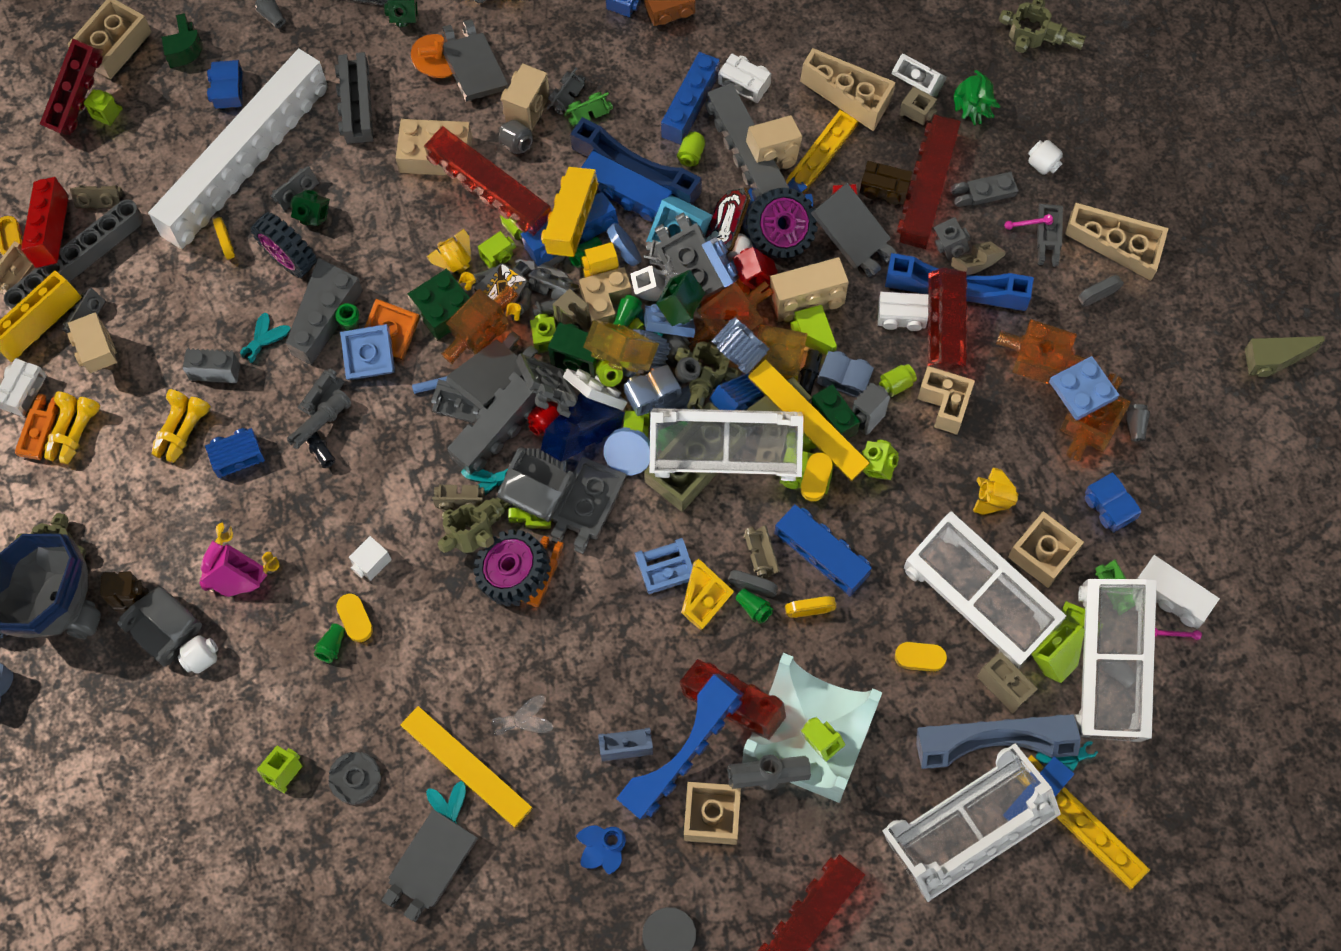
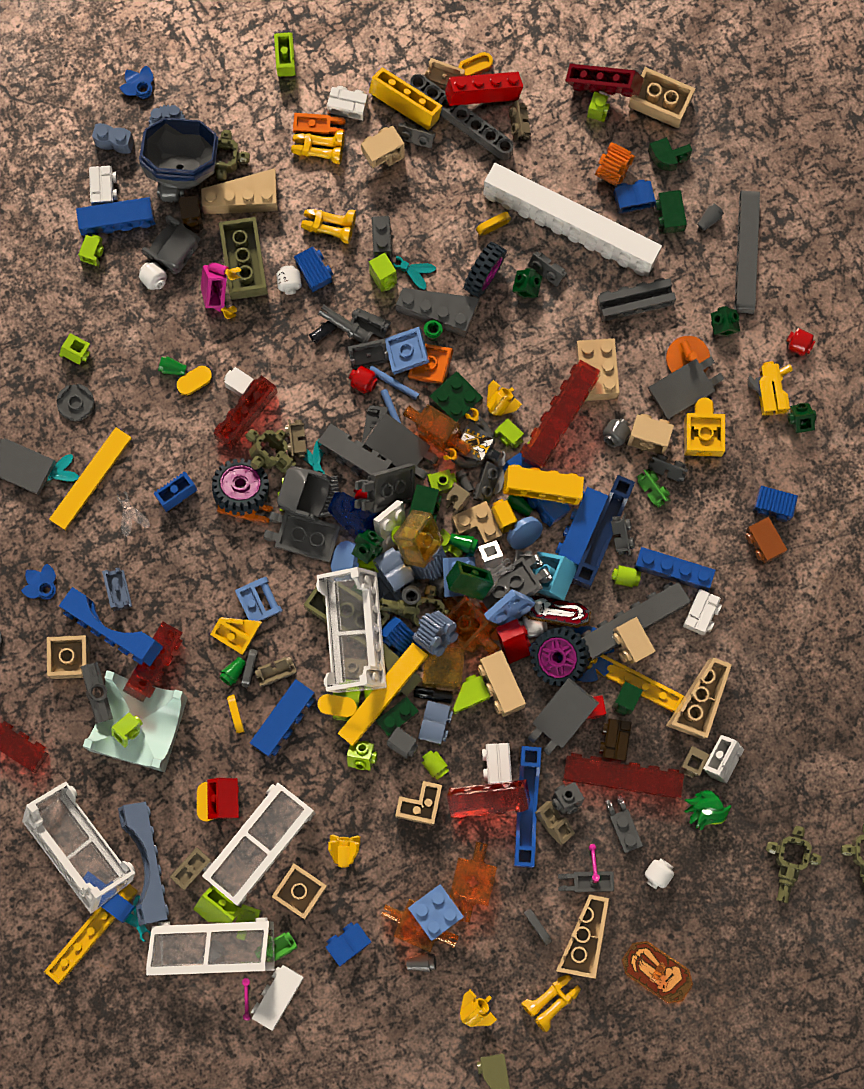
camera: 80 degrees right, 10 degrees up
none -> blue brick [76,197,155,236]
none -> lime brick [78,235,104,267]
none -> white brick [89,166,118,206]
none -> blue brick [154,472,197,512]
none -> tan wedge [201,168,278,214]
none -> red brick [207,778,239,820]
none -> clear red brick [214,375,278,450]
none -> olive brick [219,217,268,300]
none -> white head [276,266,302,295]
none -> dark grey hinge [348,339,389,370]
none -> red head [349,366,378,394]
none -> dark green brick [351,529,384,564]
none -> lime brick [369,253,397,292]
none -> medium blue bar [369,365,420,400]
none -> yellow brick [460,989,497,1027]
none -> yellow piece [521,974,581,1033]
none -> orange brick [595,142,635,185]
none -> dark grey hinge [611,513,635,555]
none -> dark green brick [612,681,643,717]
none -> clear orange shield [622,941,693,1003]
none -> dark green brick [655,190,687,234]
none -> yellow brick [684,397,725,457]

